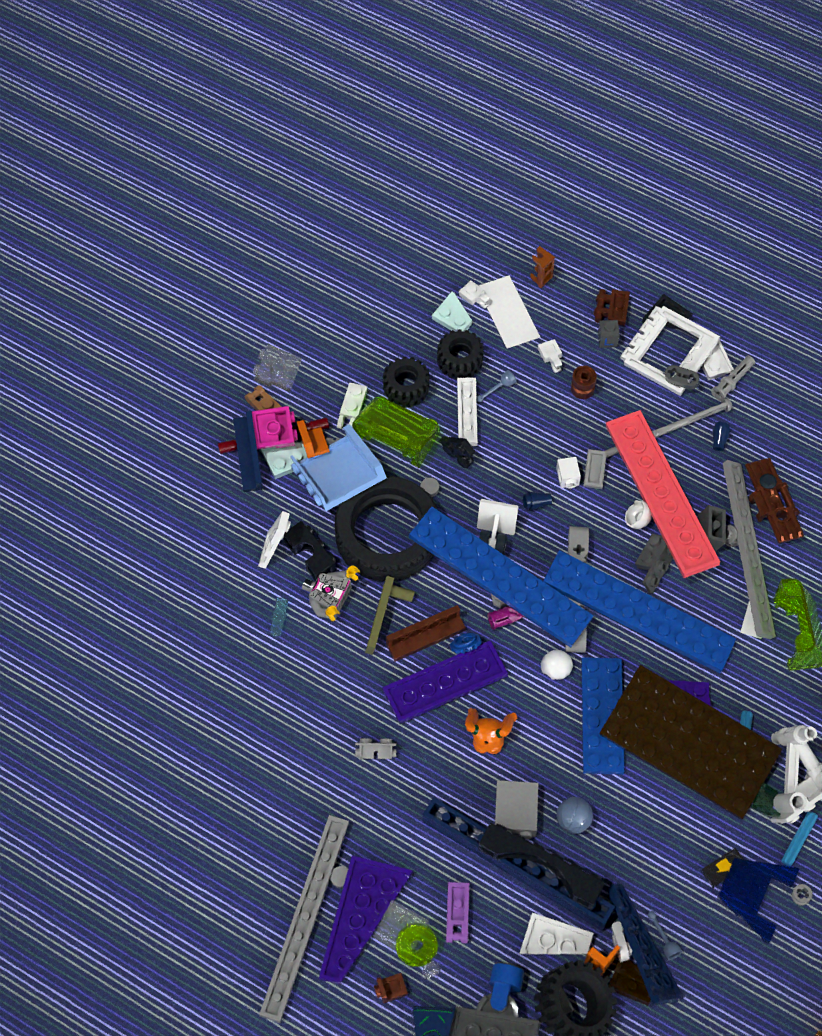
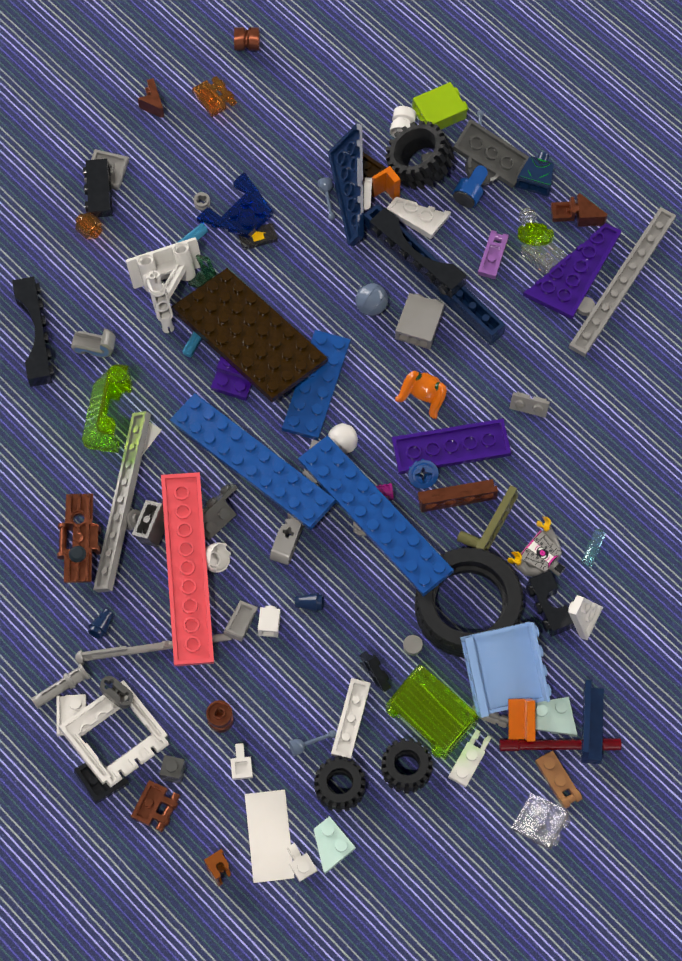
camera: 165 degrees left, 5 degrees up
dark pink plate [252,406,298,450] -> none
white plate [477,499,519,555] -> none
none -> copper slope [576,193,608,227]

